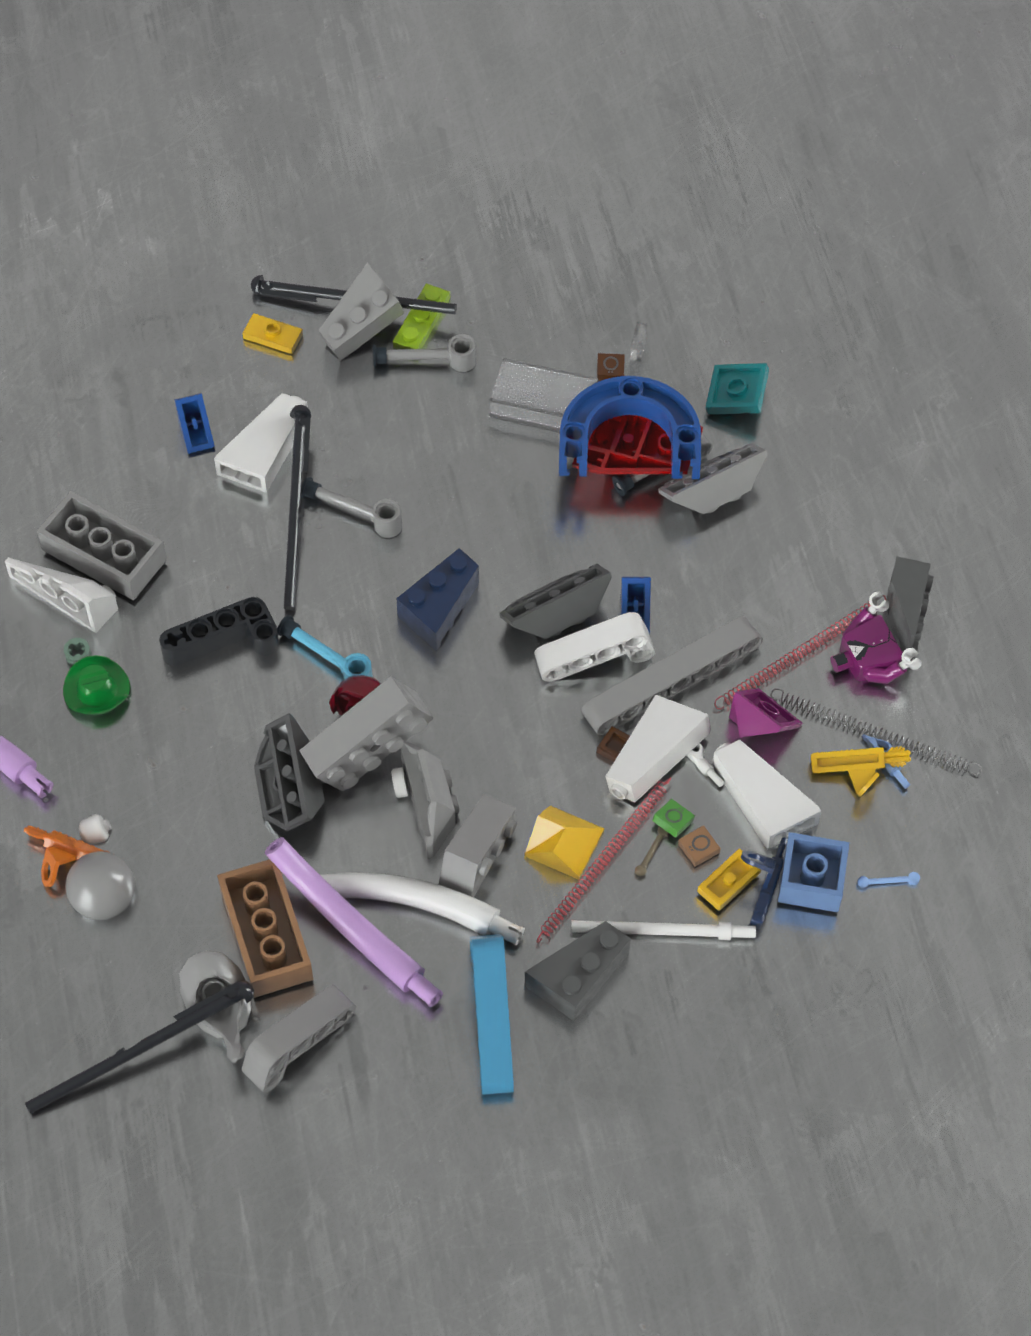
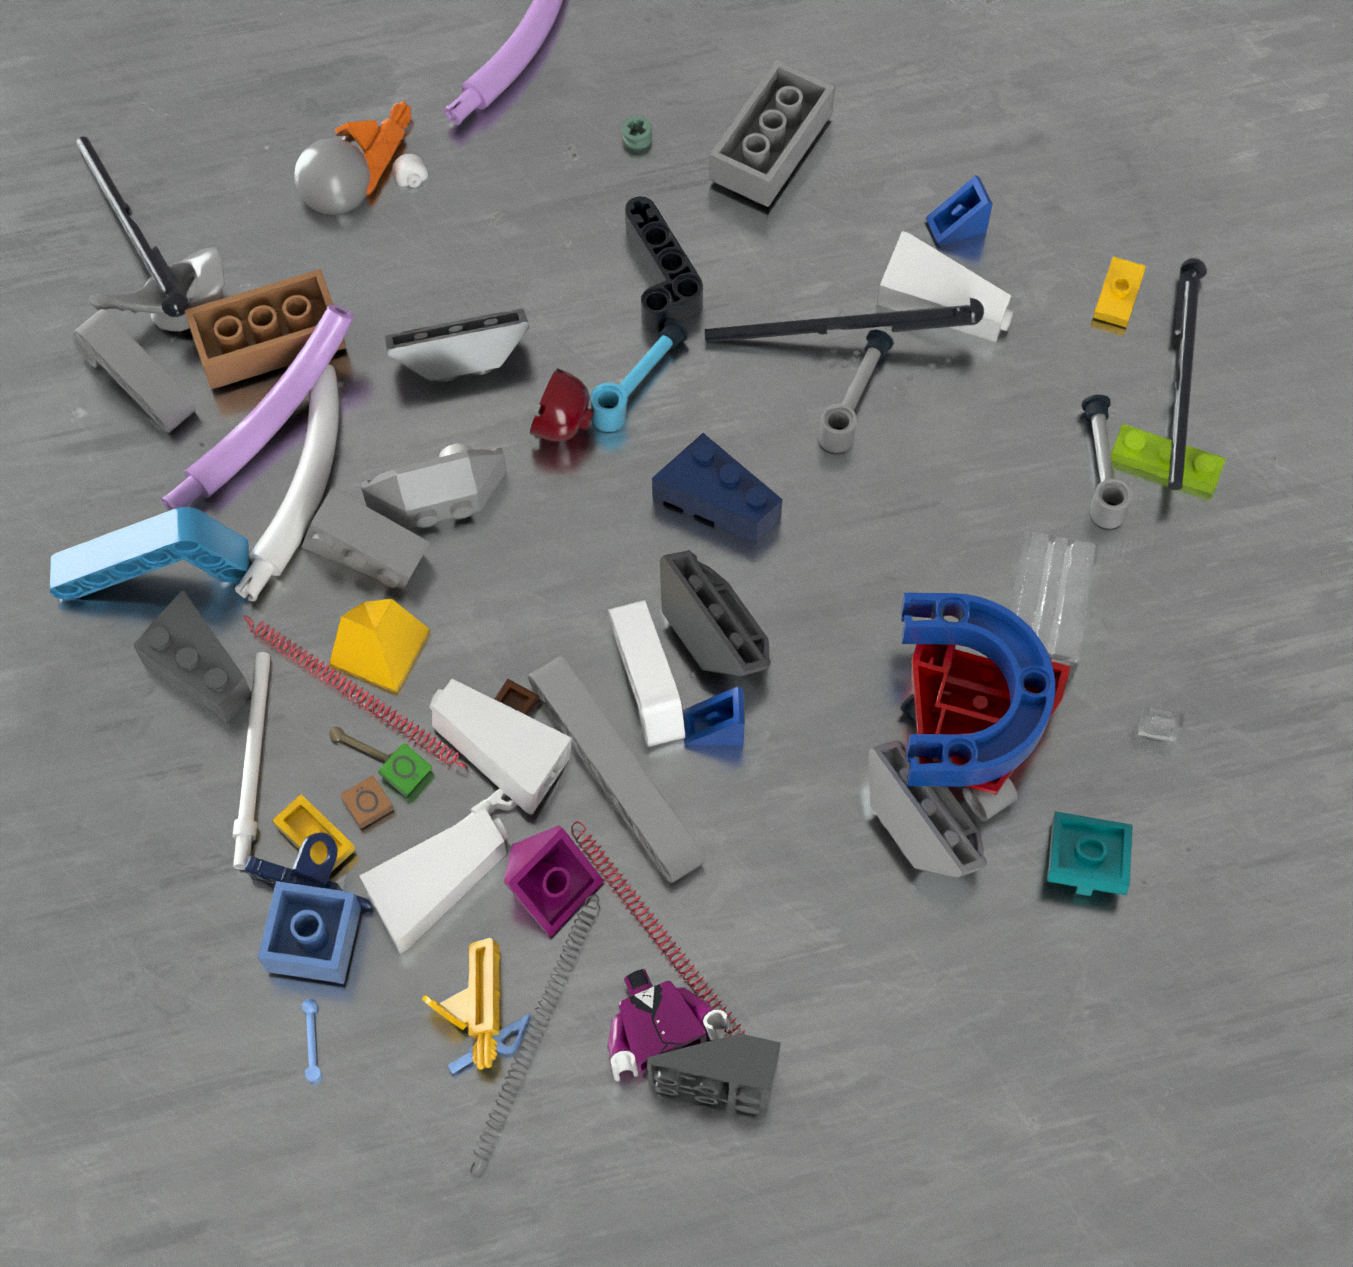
camera: 90 degrees right, 5 degrees up
white wedge [5,557,118,633] -> none
green hat [63,655,130,715] -> none
light grey brick [299,676,434,791] -> none
light grey wedge [318,262,404,361] -> none
reddish brown tile [597,353,625,381] -> none

